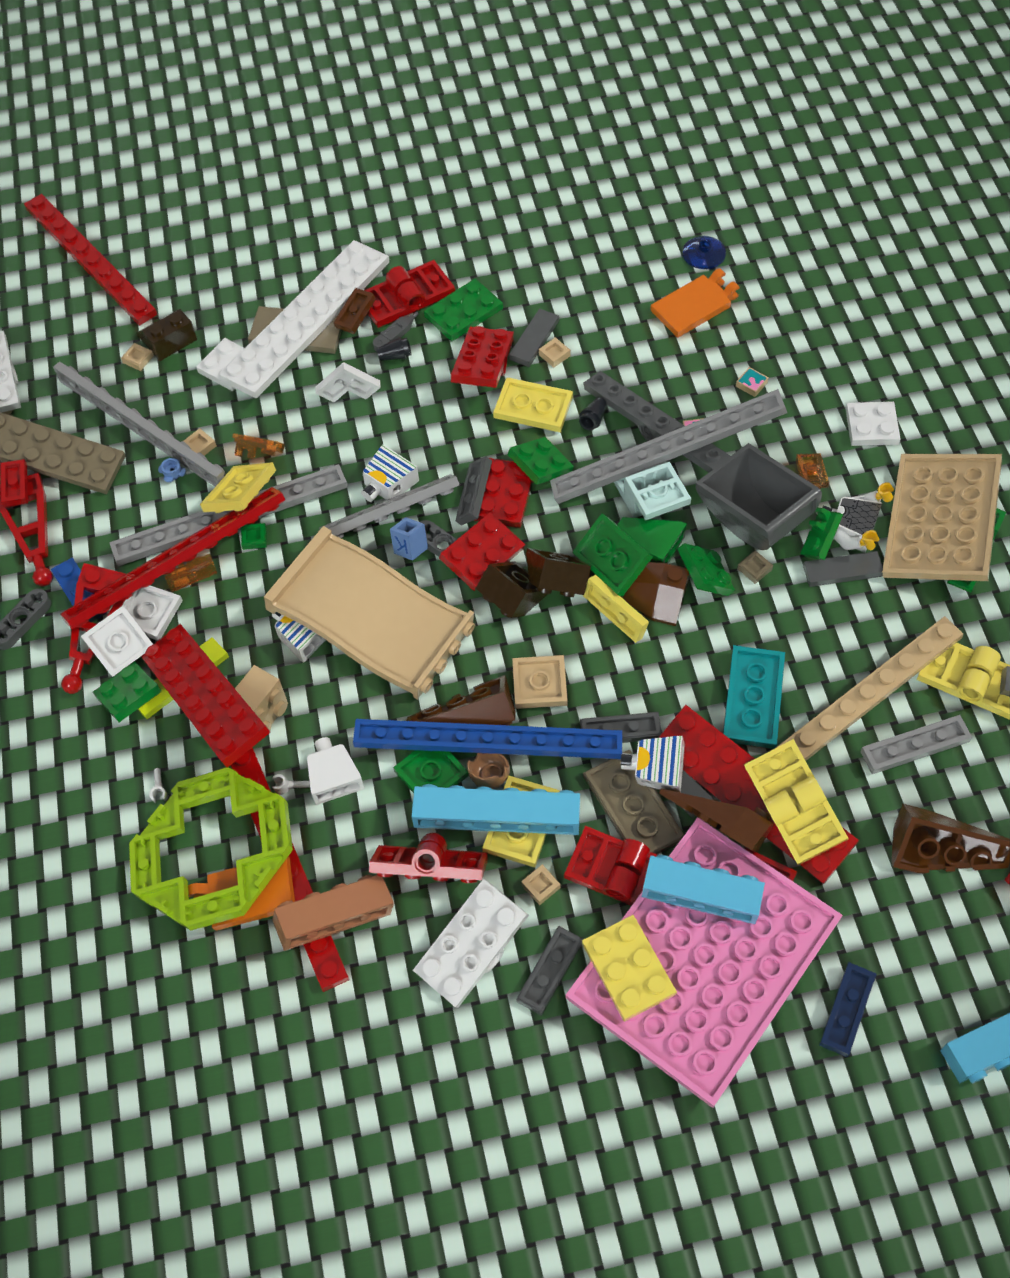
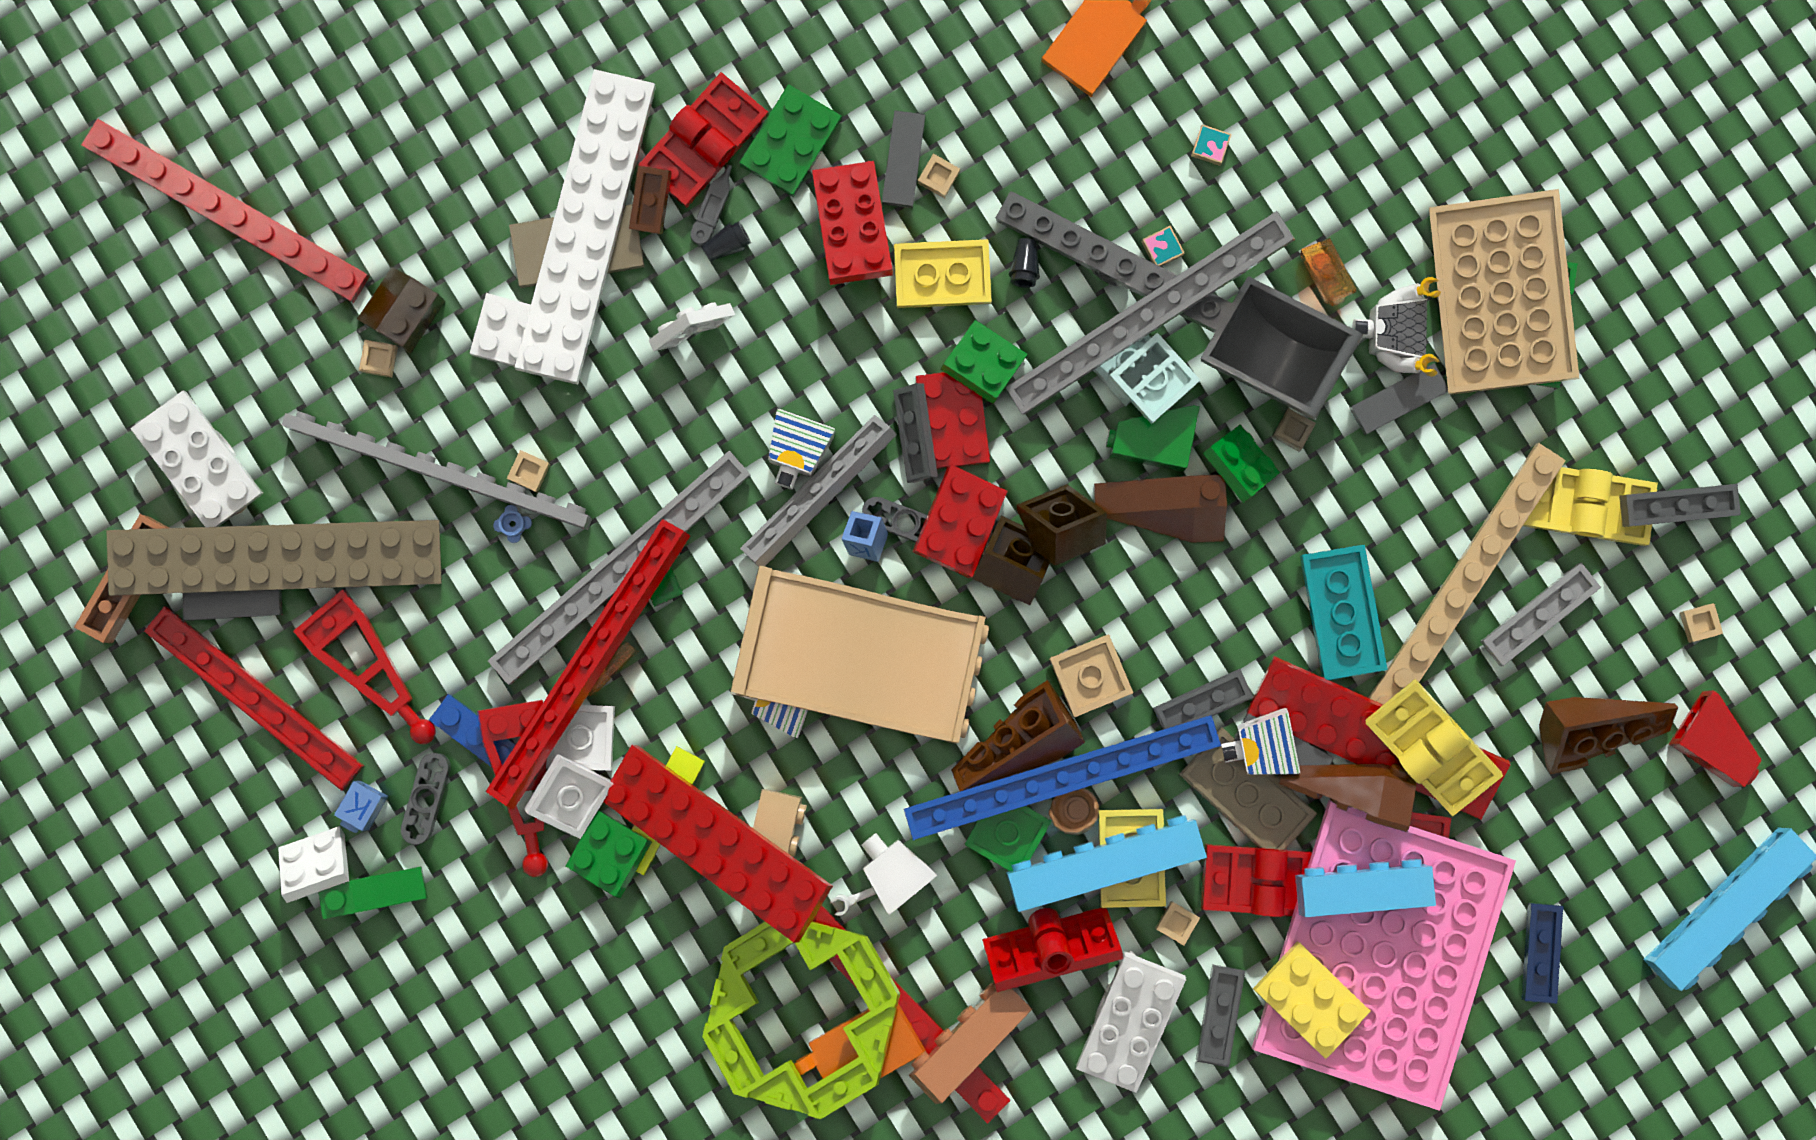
camera: 30 degrees left, 25 degrees up
red plate [0,459,28,507] -> none
white hand [149,768,169,803] -> none
light yellow plate [200,462,276,513] -> none
clear orange plate [232,433,285,459] -> none
green plate [572,513,653,597] -> none
light yellow plate [583,575,649,643] -> none
green plate [801,507,843,560] -> none
white plate [846,402,900,446] -> none

